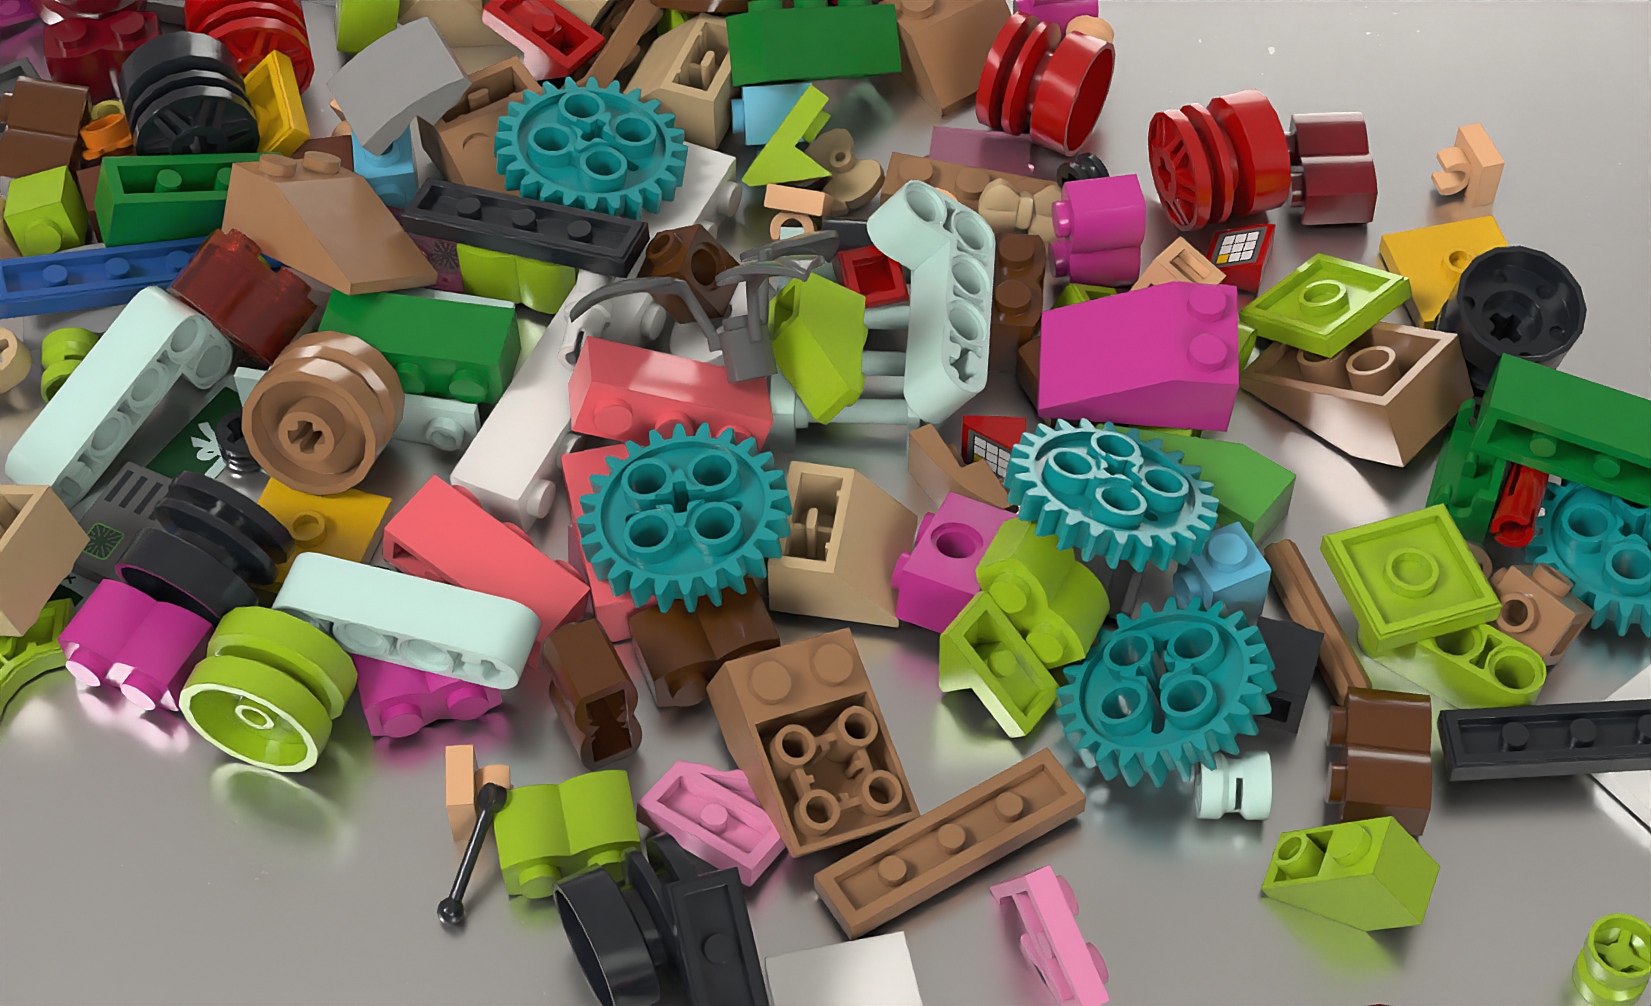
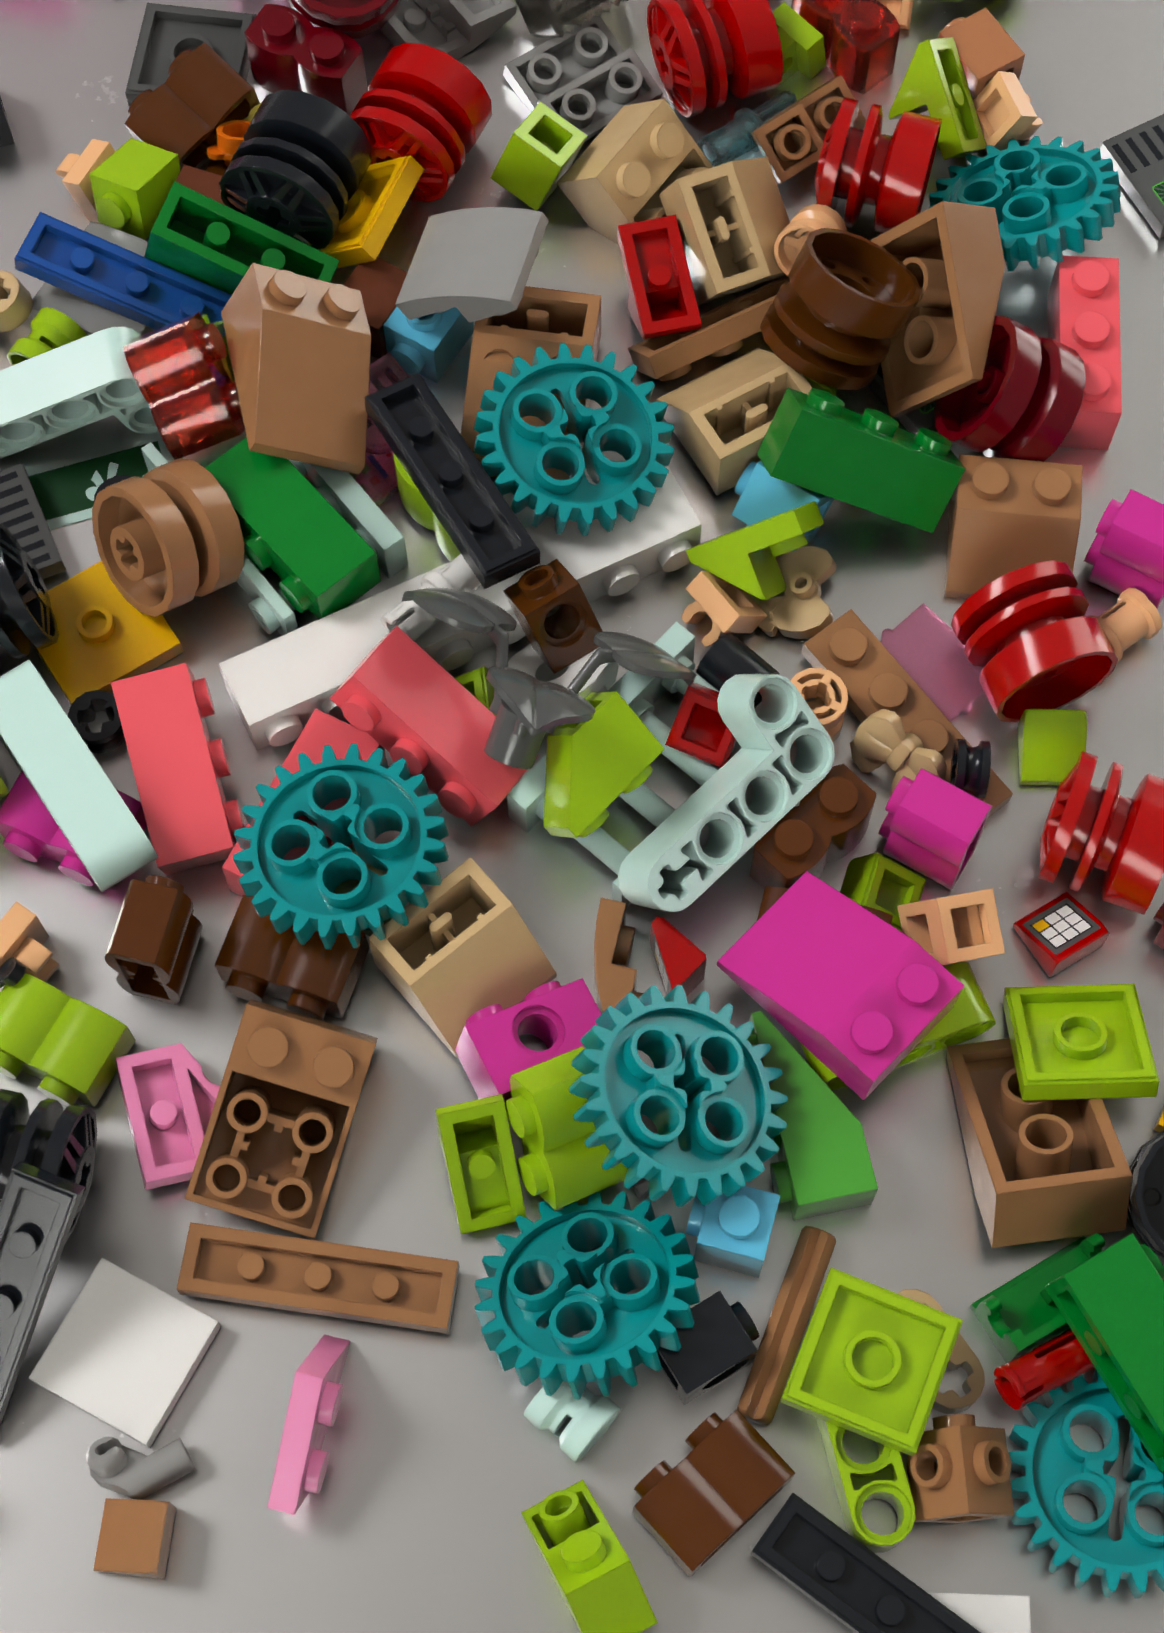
camera: 40 degrees right, 15 degrees up
none -> lime slope [1017,709,1087,785]

